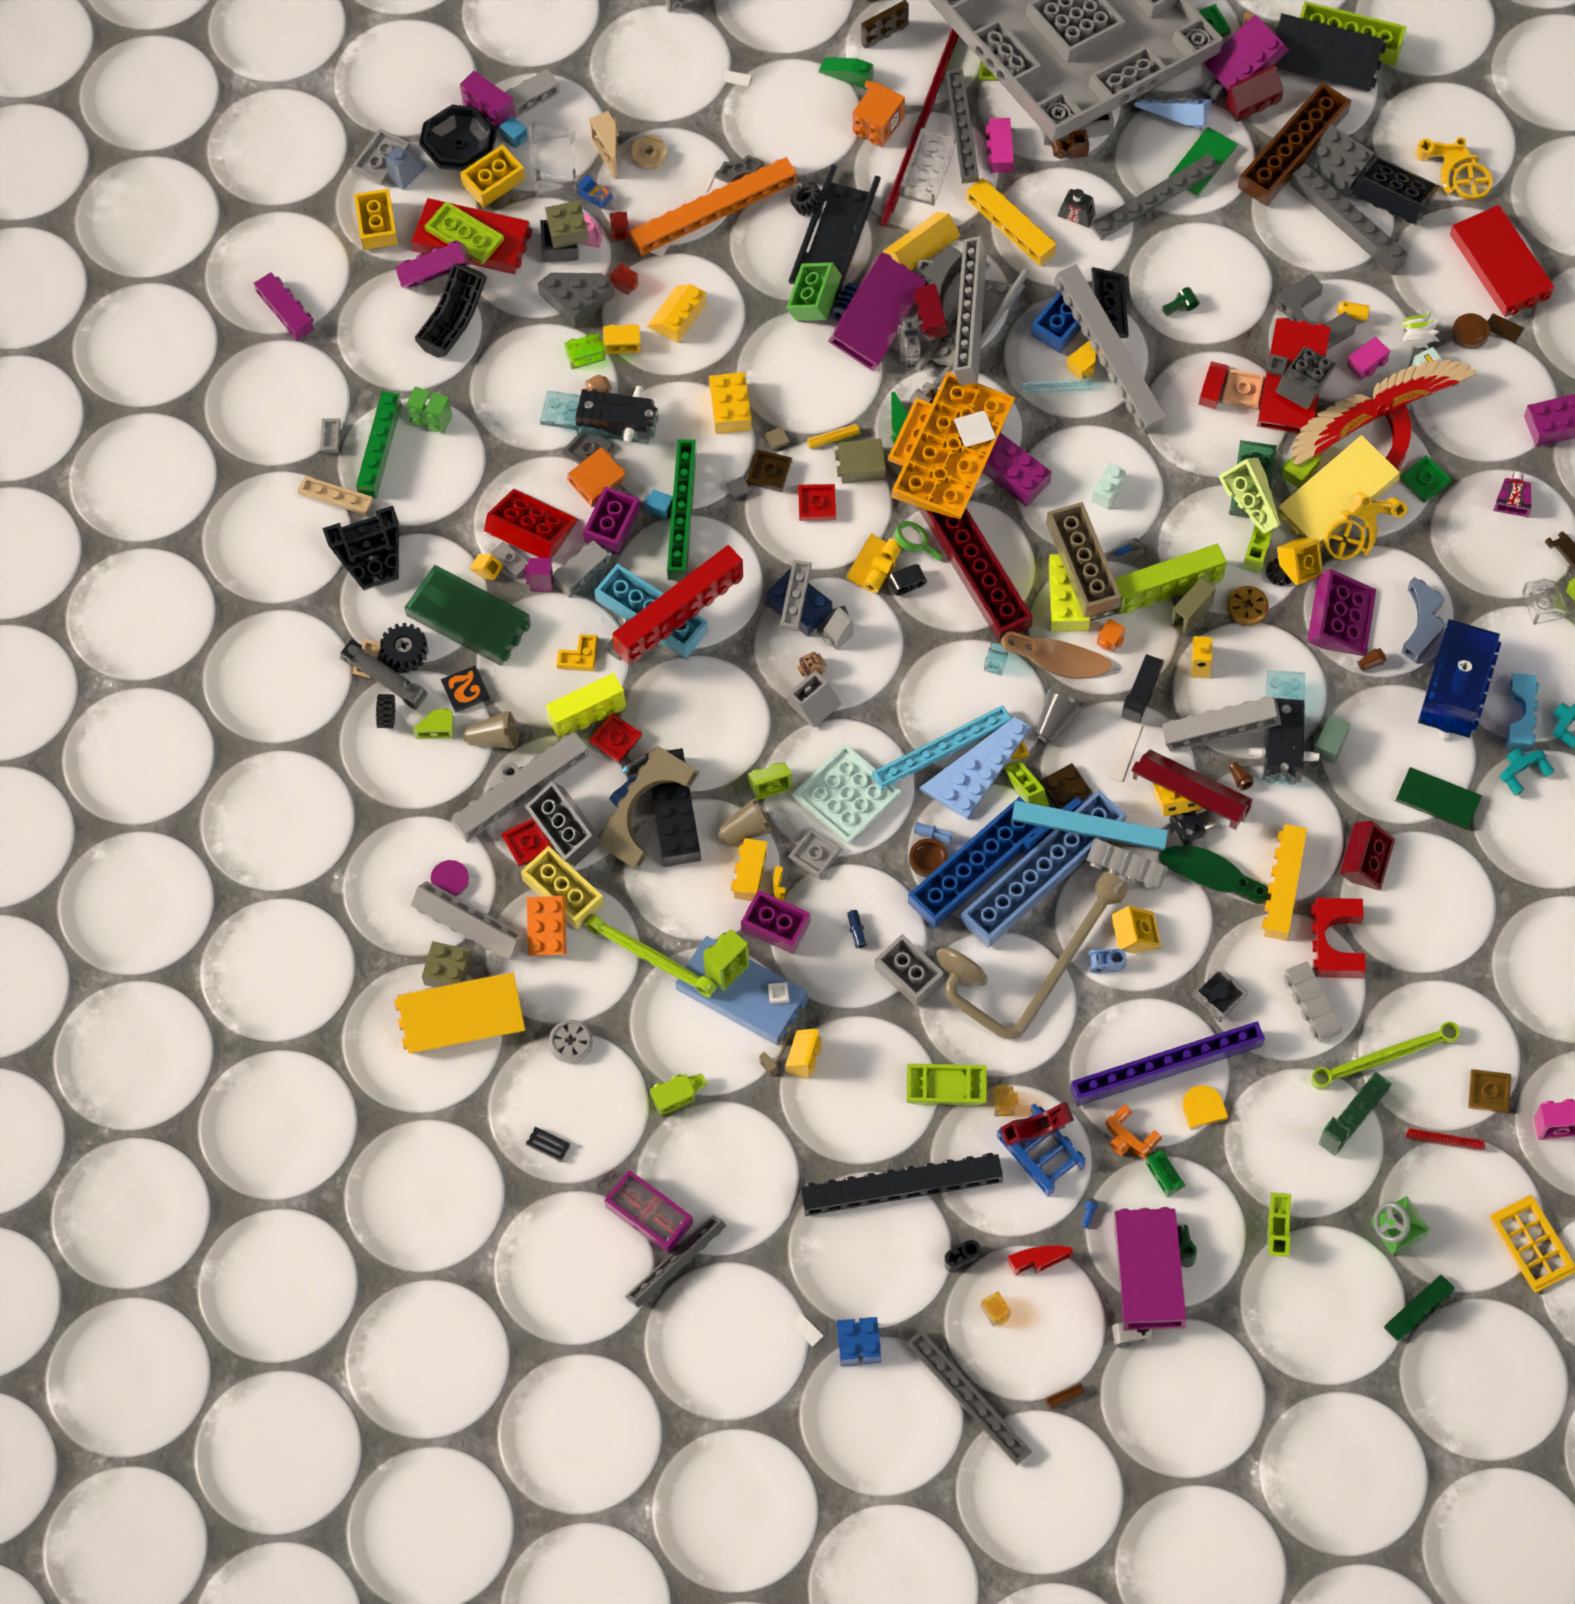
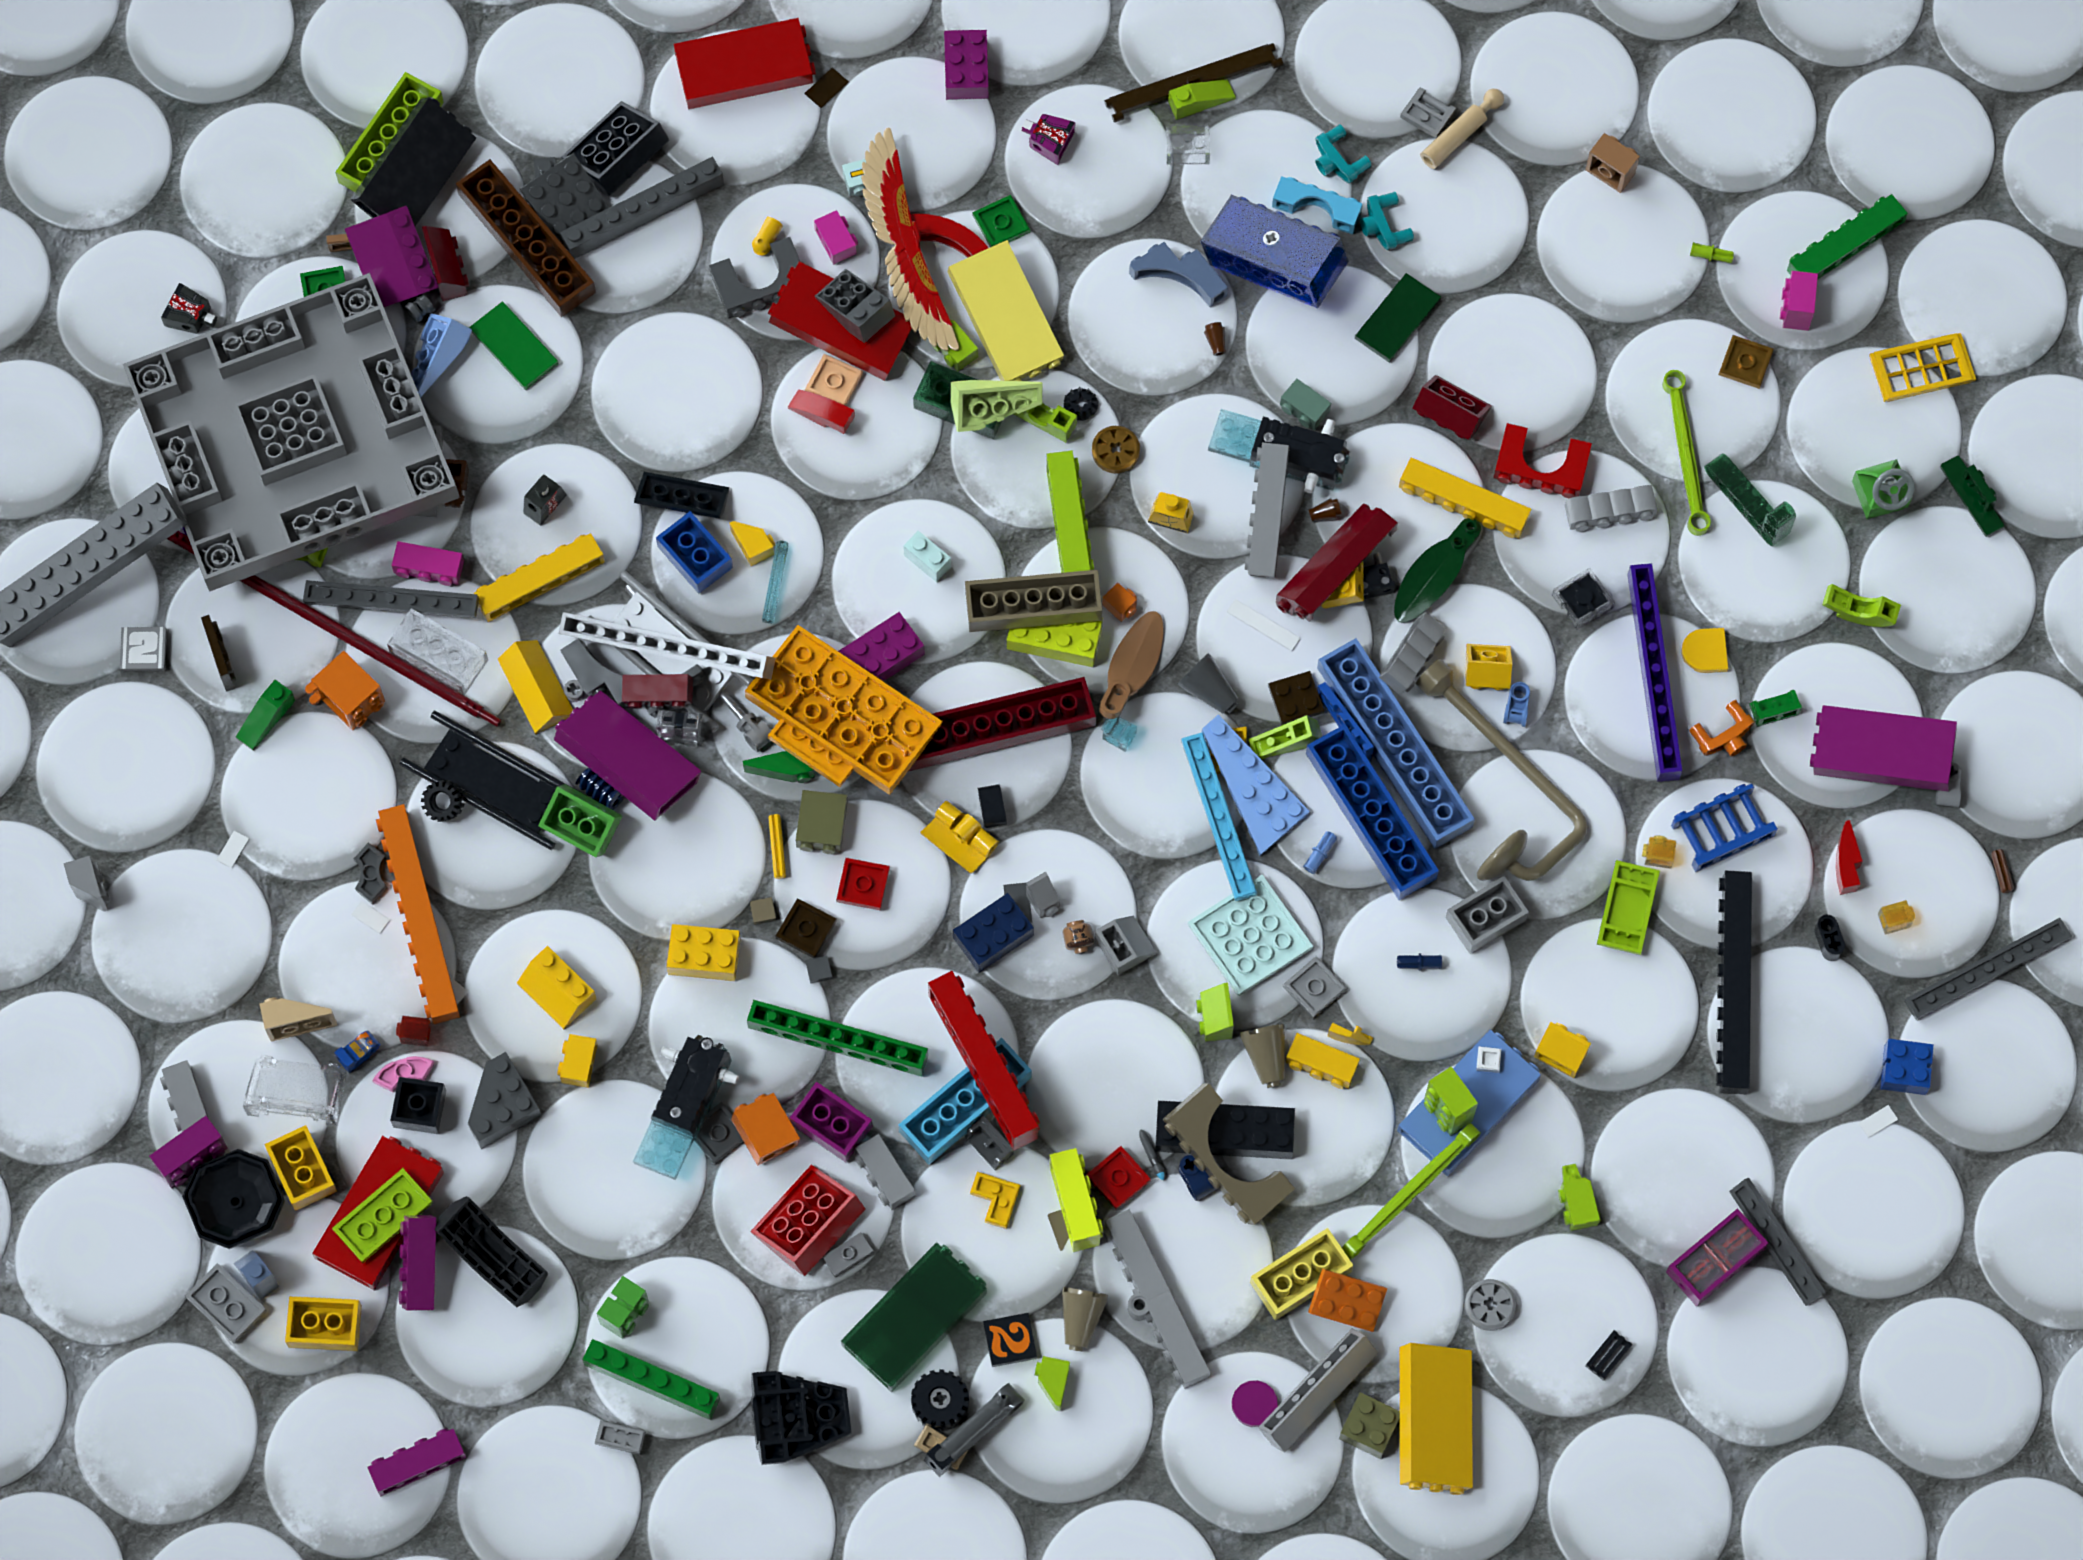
camera: 80 degrees left, 5 degrees up
tan plate [298,476,374,516] -> none
black tyre [376,694,396,729] -> none
yellow brick [469,554,504,580] -> none
dark azure brick [499,116,528,149] -> none
red plate [501,818,553,868] -> none
magenta brick [525,558,554,592] -> none
dark grey brick [525,781,603,866] -> none
olive brick [545,200,589,249] -> none
clear neon green brick [564,333,606,370] -> none
medium nougat head [584,374,612,394] -> none
clear red brick [610,263,639,295] -> none
tan plate [631,135,667,169] -> none
dark azure brick [644,489,673,520] -> none
magenta brick [741,890,811,955] -> none
dark tan tile [759,1051,777,1076] -> none
light grey tile [780,559,812,632] -> none
bright green piece [894,521,943,561] -> none
reddish brown piece [909,838,948,877] -> none
white sticker [954,411,996,447] -> none
dark red arch [1000,1102,1074,1146] -> none
medium azure tile [1011,801,1168,851] -> none
light grey brick [1054,264,1166,433] -> none
blue piece [1082,1198,1098,1229] -> none
dark grey plate [1091,154,1219,240] -> none
piece [1114,538,1141,557] -> none
black beam [1121,654,1164,724] -> none
dark green pin [1162,287,1200,316] -> none
olive brick [1170,578,1216,636] -> none
dark green pin [1177,1225,1197,1267] -> none
dark grey tile [1266,354,1289,377] -> none
yellow slope [1277,537,1323,585] -> none
magenta slope [1307,569,1377,656] -> none
yellow piece [1324,492,1408,560] -> none
white hair [1400,311,1440,349] -> none
red piece [1406,1127,1485,1151] -> none
yellow piece [1415,137,1492,201] -> none
reddish brown piece [1452,313,1490,349] -> none

